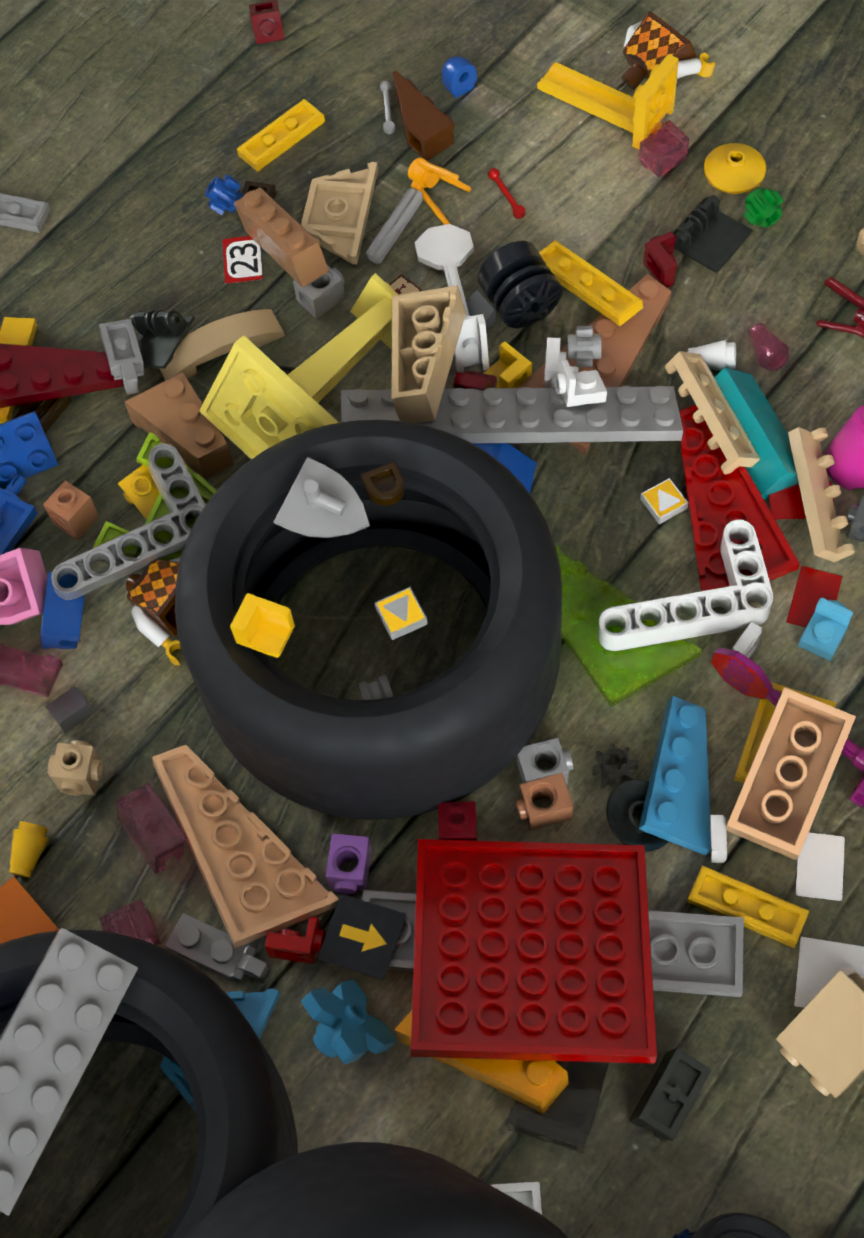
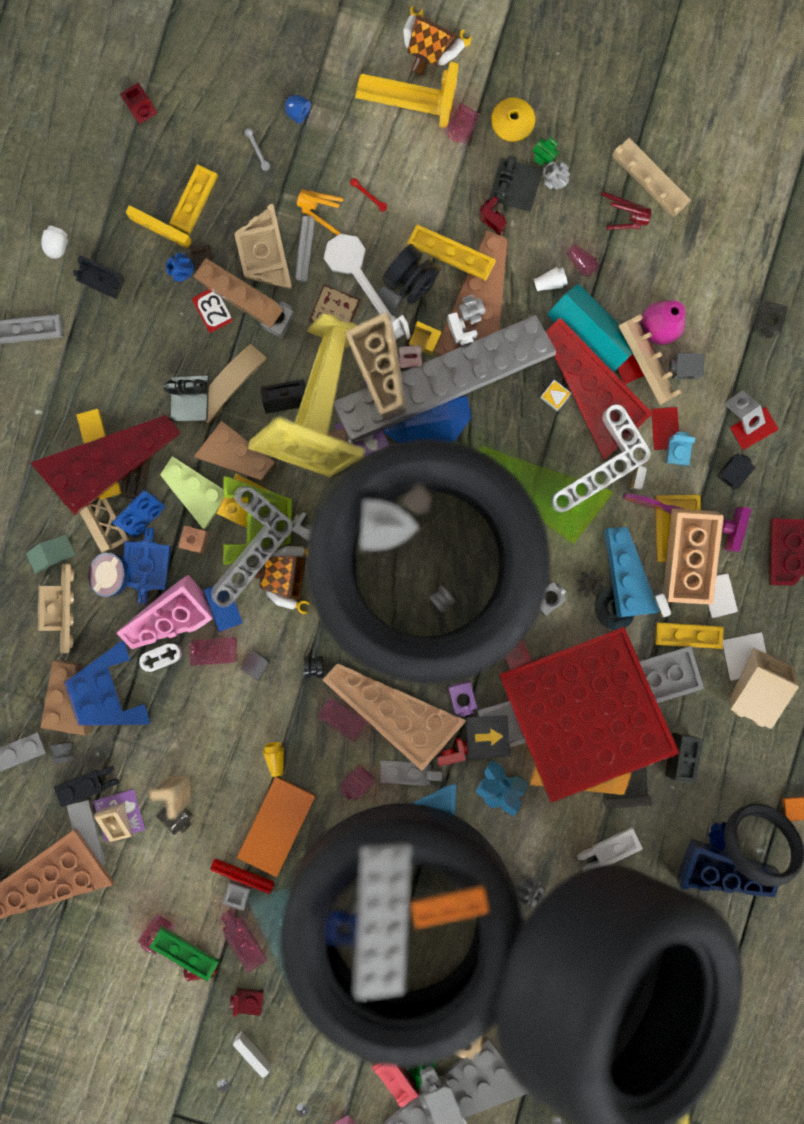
camera: 30 degrees left, 25 degrees up
tan brick [48,740,104,796] -> none
light grey hinge [99,319,144,395] -> none
yellow panel [230,593,295,658] -> none
tile [375,587,427,640] -> none
reddish brown slope [393,71,454,161] -> none
nougat brick [515,773,573,831] -> none
white bracket [554,360,607,407] -> none
tan hinge [665,351,760,474] -> none
none -> white piece [41,226,68,259]
none -> black hinge [73,255,125,299]
none -> yellow tile [126,205,192,248]
none -> yellowish green wing [160,456,224,530]
none -> black wheel [304,656,323,678]
none -> orange tile [411,886,488,928]
none -> light grey gear [542,161,570,190]

